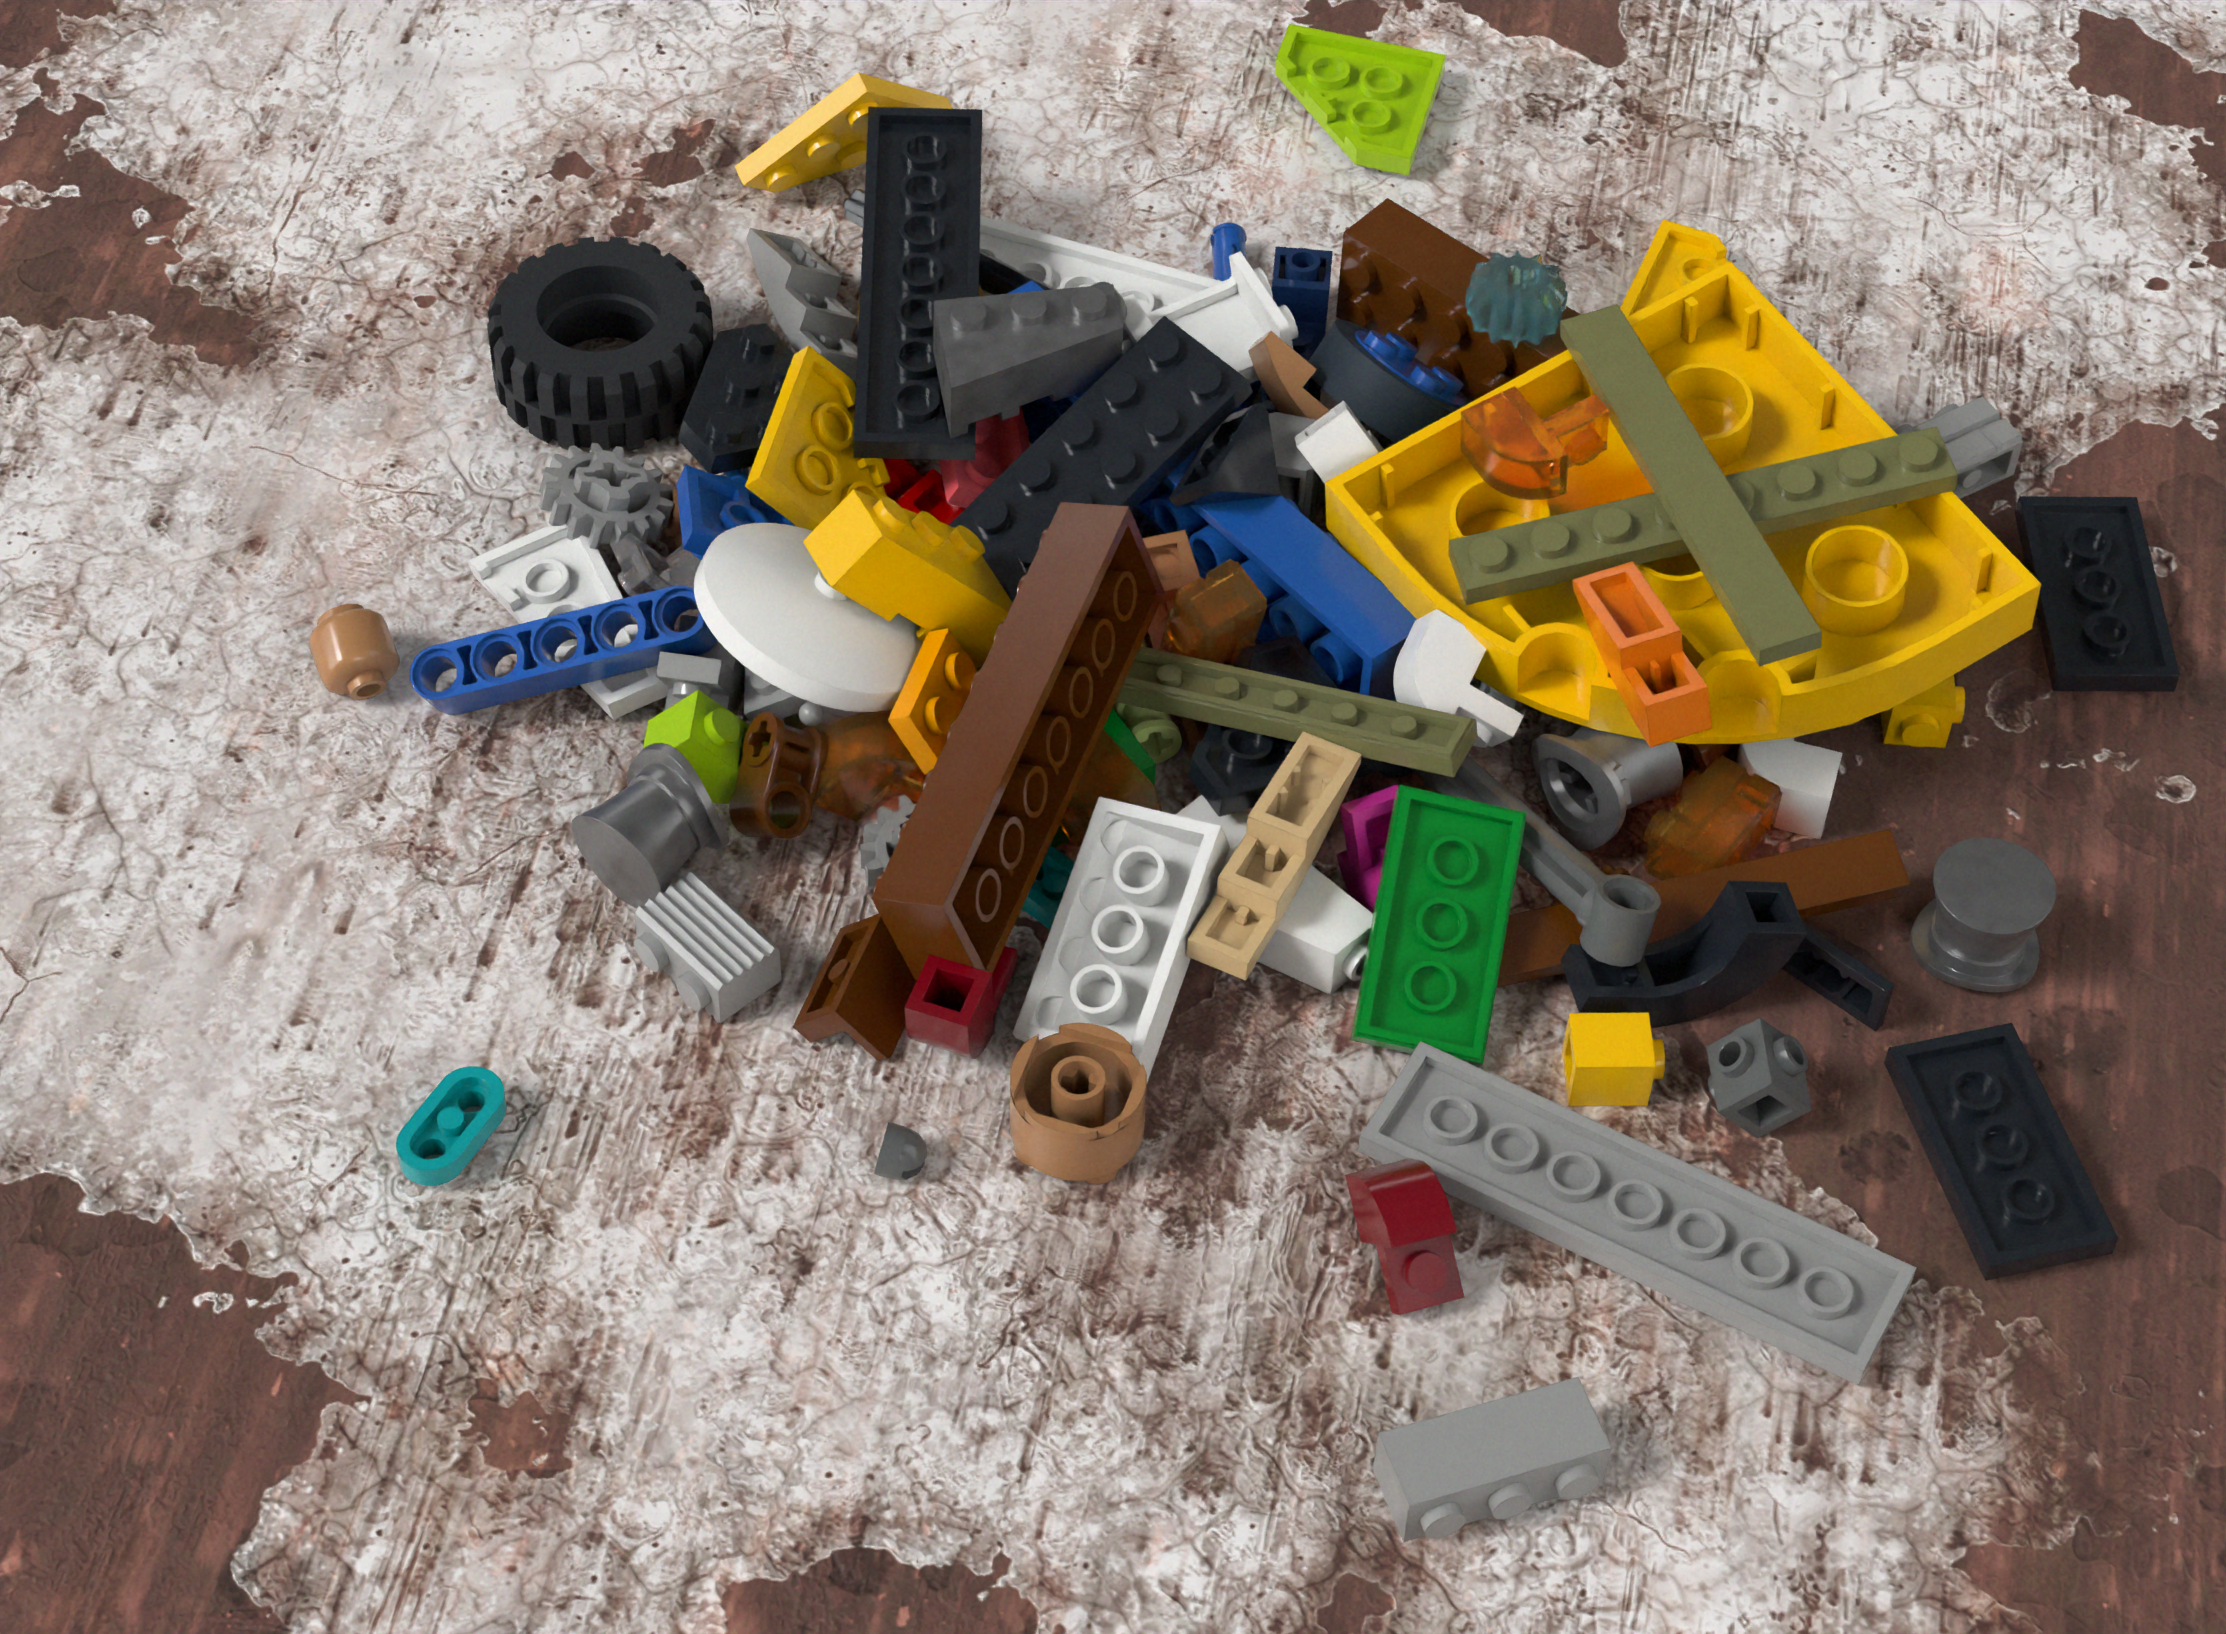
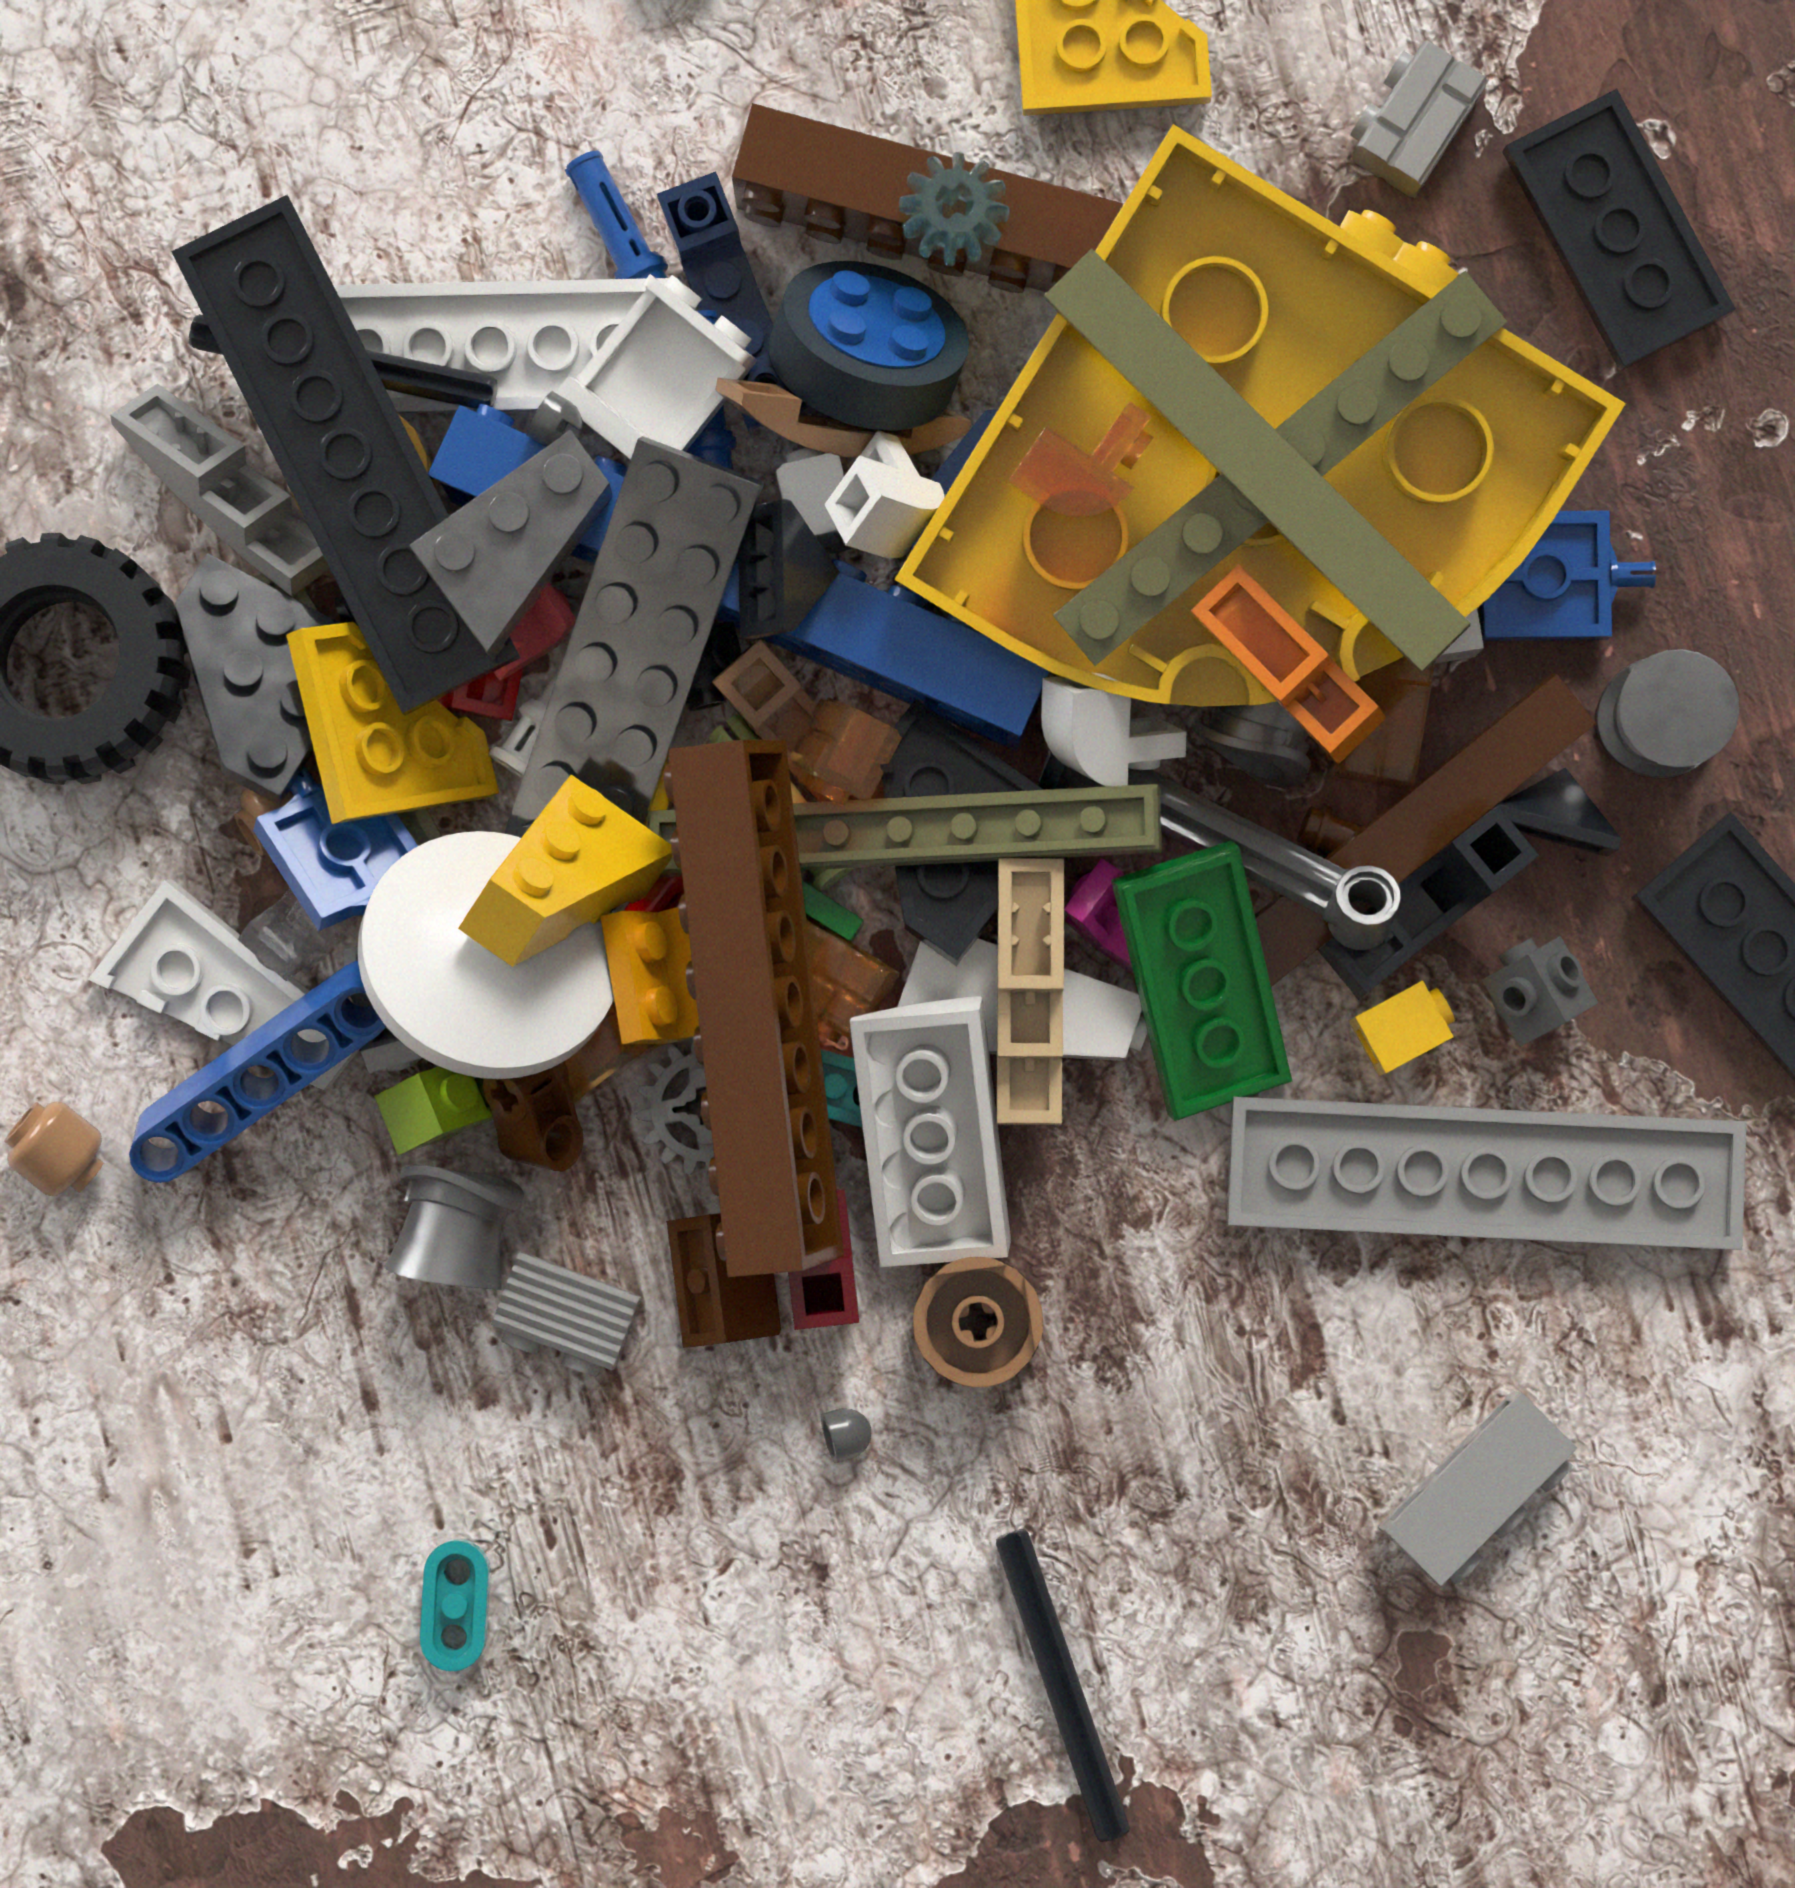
camera: 25 degrees left, 35 degrees up
light grey gear [539,443,674,553] -> none
yellow plate [735,72,953,193] -> none
dark red brick [1345,1158,1465,1315] -> none
none -> black axle [996,1529,1130,1842]
none -> blue plate [1480,510,1656,641]

